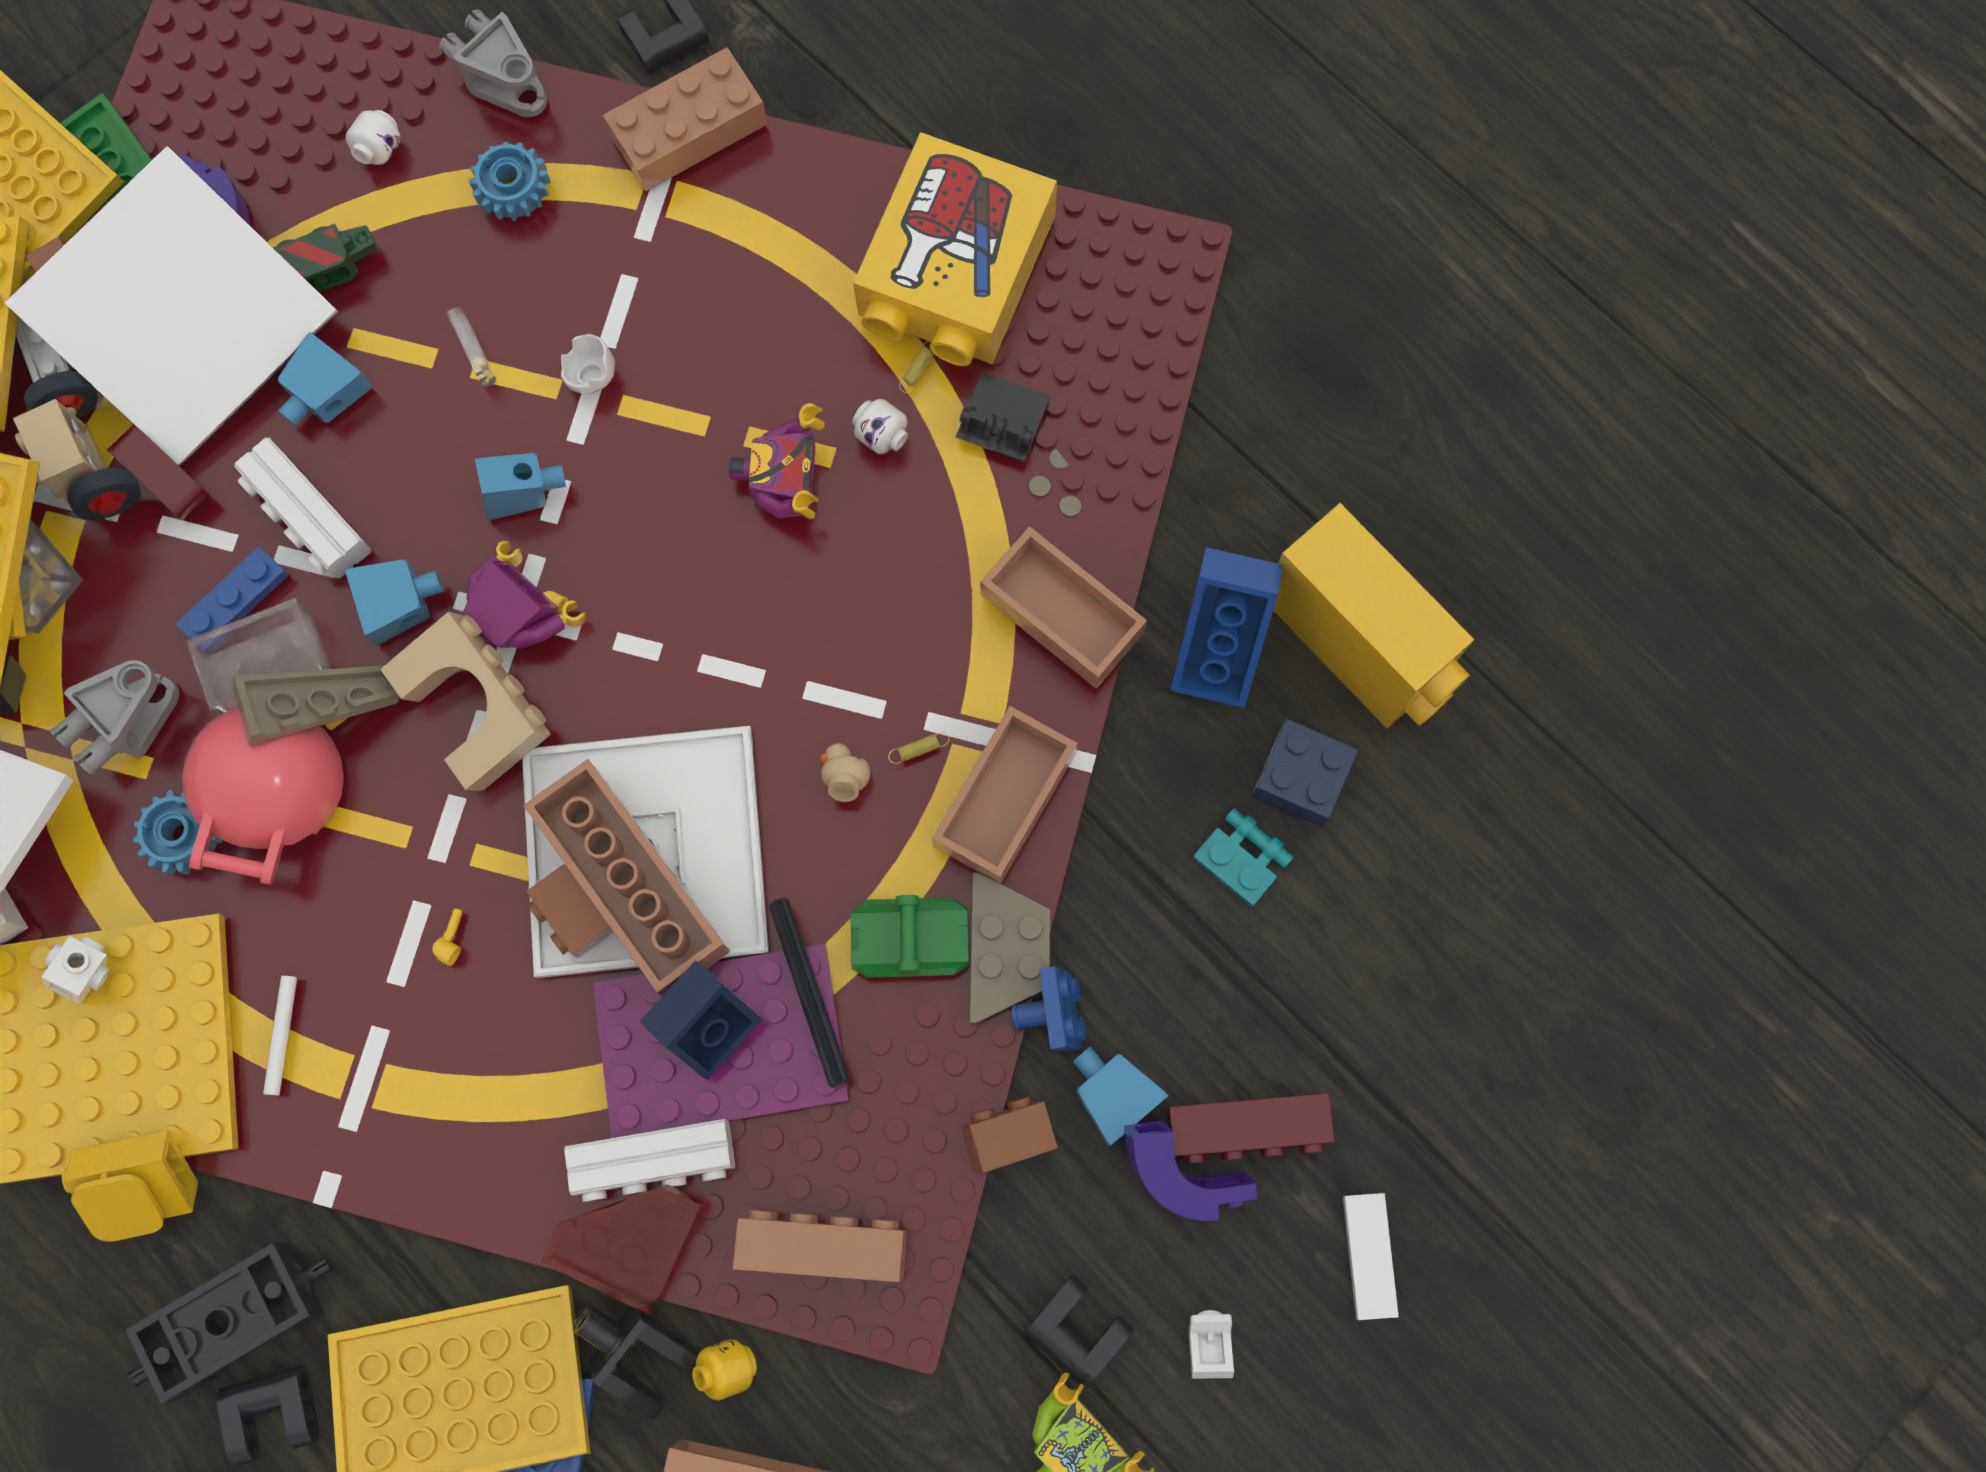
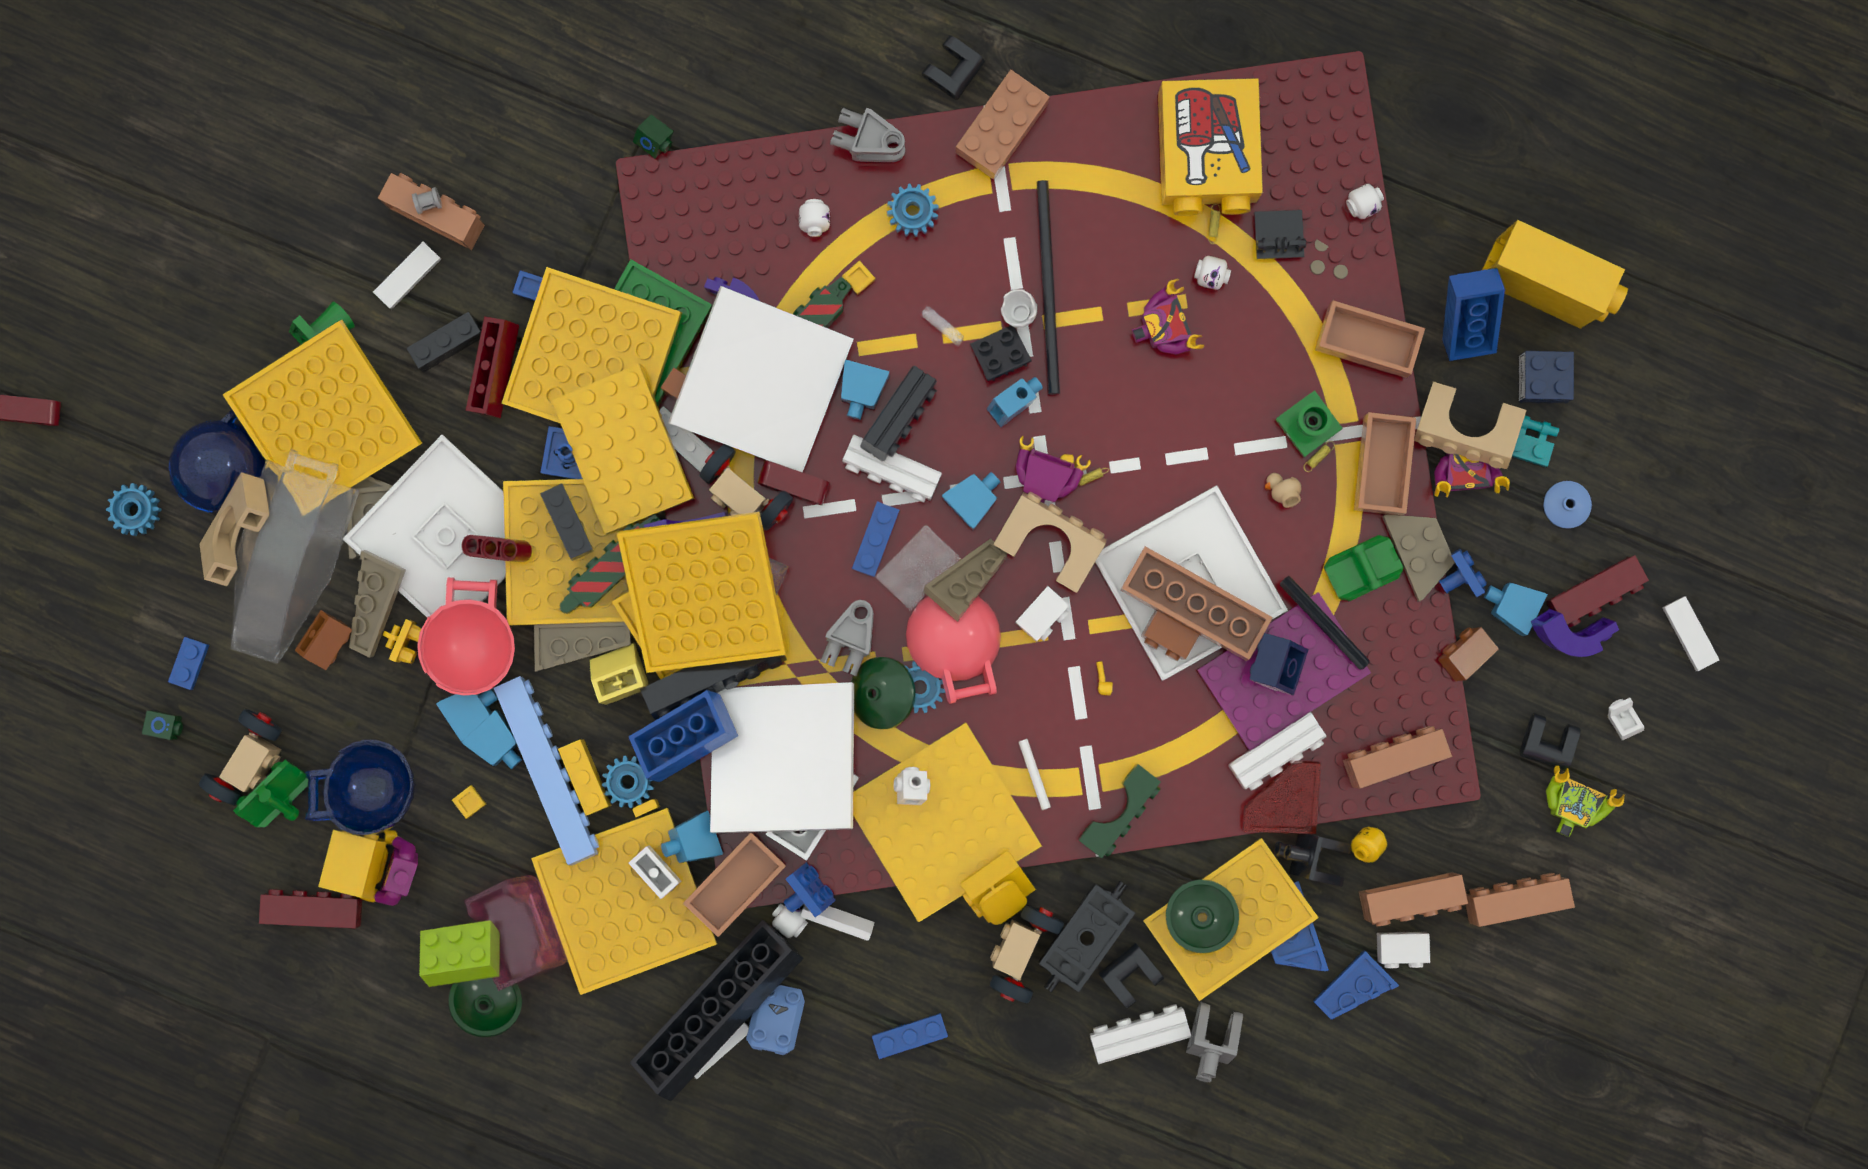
camera: 25 degrees left, 10 degrees up
none -> yellow tile [842,261,875,295]
none -> dark green dish [851,657,915,729]
none -> black brick [860,366,937,462]
none -> black hinge [970,326,1032,381]
none -> brick [990,906,1064,1003]
none -> white brick [1015,586,1069,642]
none -> black piece [1037,180,1060,395]
none -> light yellow piece [1078,468,1109,486]
none -> dark green arch [1078,764,1161,858]
none -> dark green dish [1166,880,1239,953]
none -> green plant [1275,390,1343,458]
none -> white head [1346,184,1384,219]
none -> tan arch [1414,382,1526,469]
none -> torso [1434,436,1510,498]
none -> medium blue dish [1543,481,1592,528]

